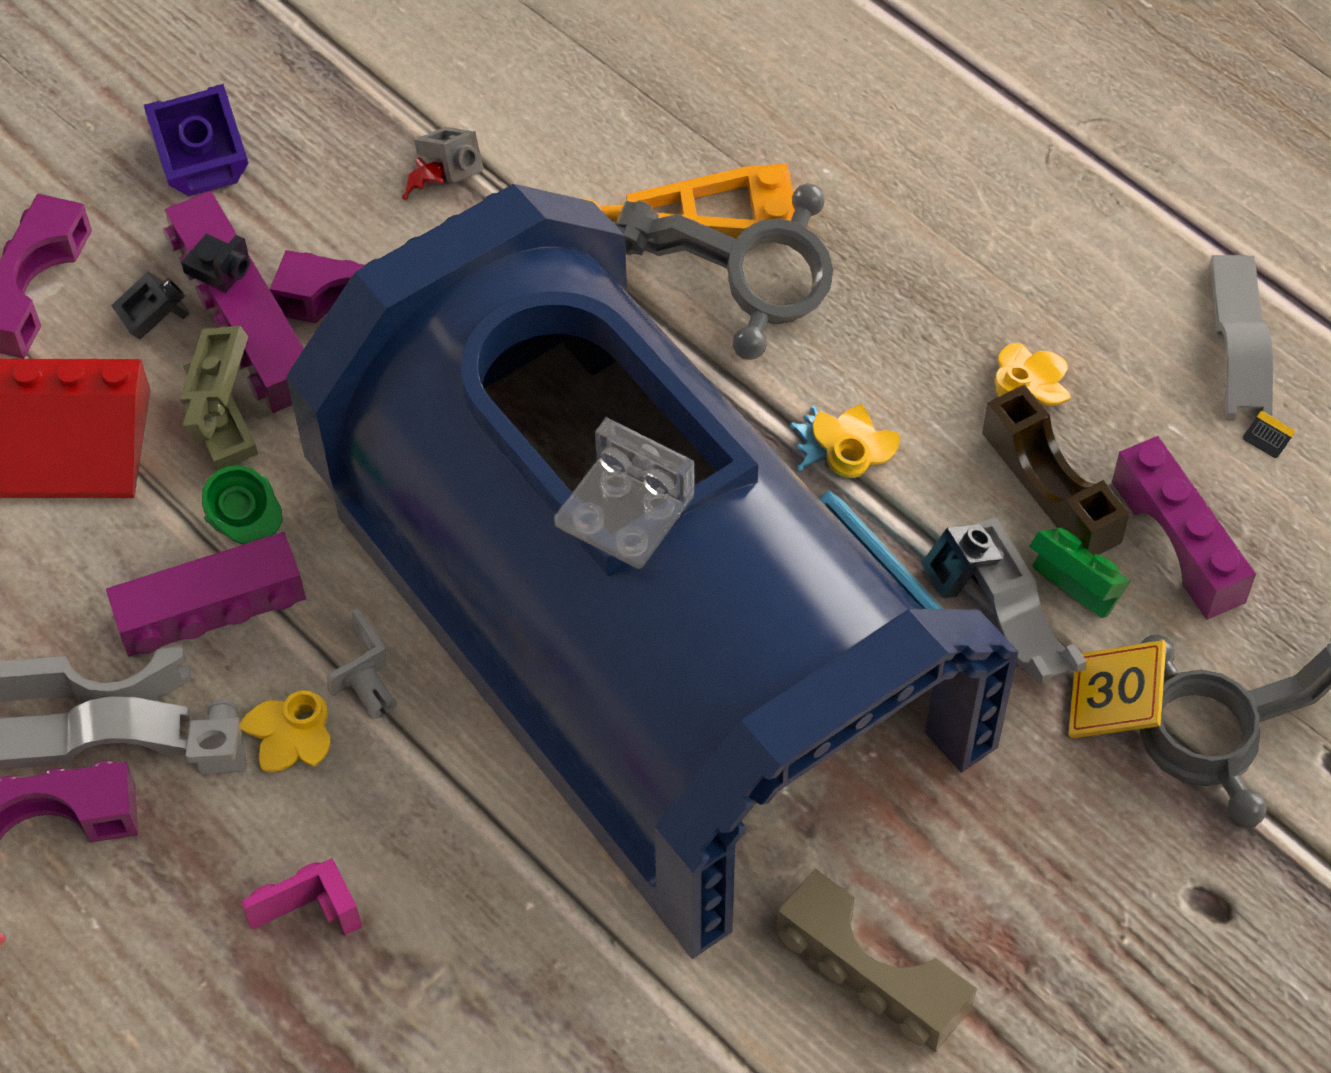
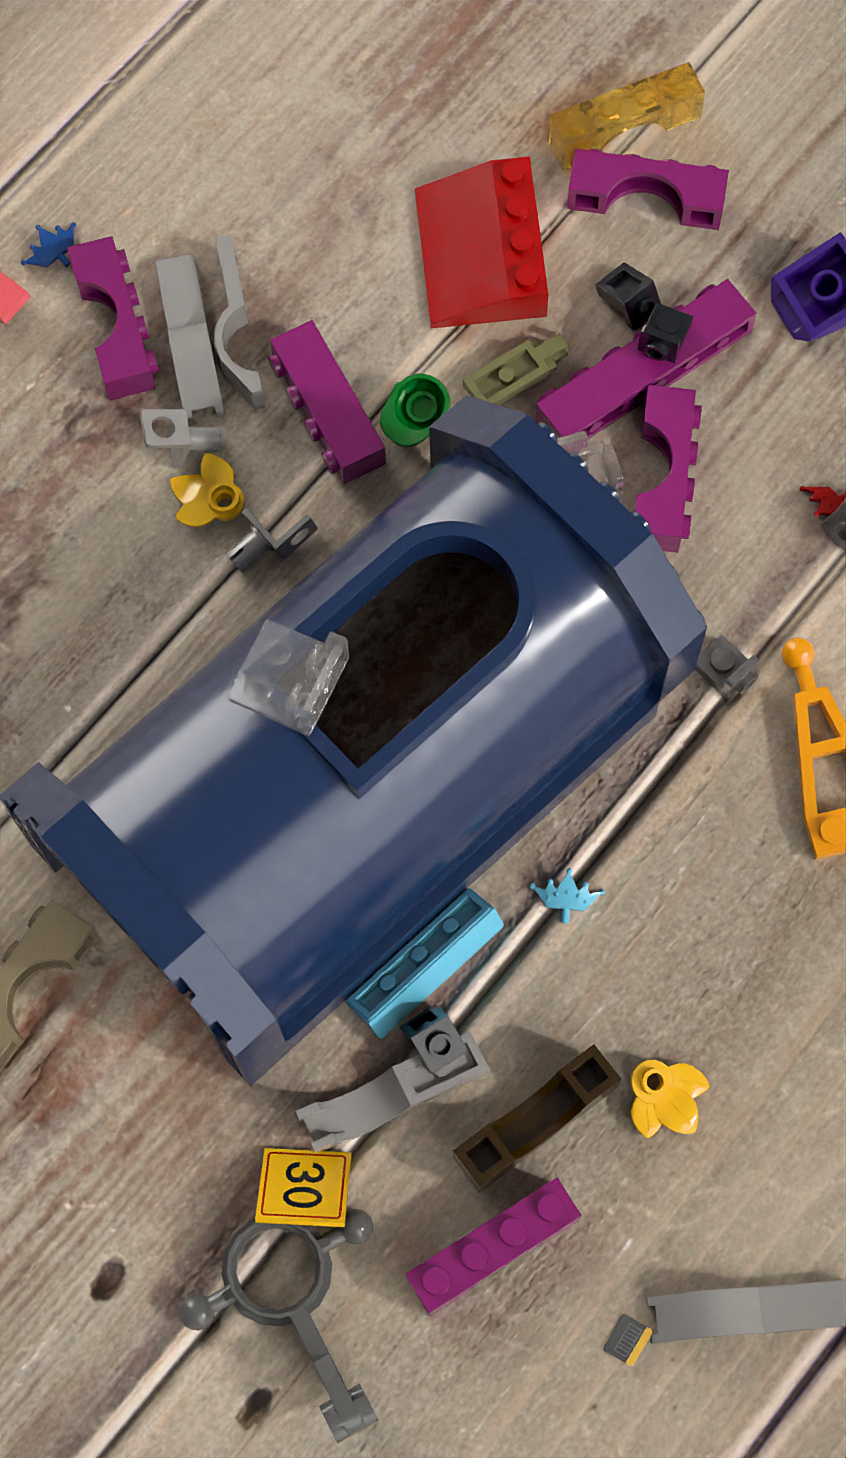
camera: 85 degrees right, 15 degrees up
olive hinge [179,326,248,441] -> none
dark pink bracket [241,858,362,936] -> none
dark grey piece [615,183,833,360] -> none
yellow plate [812,404,900,478] -> none
green bracket [1028,528,1131,618] -> none

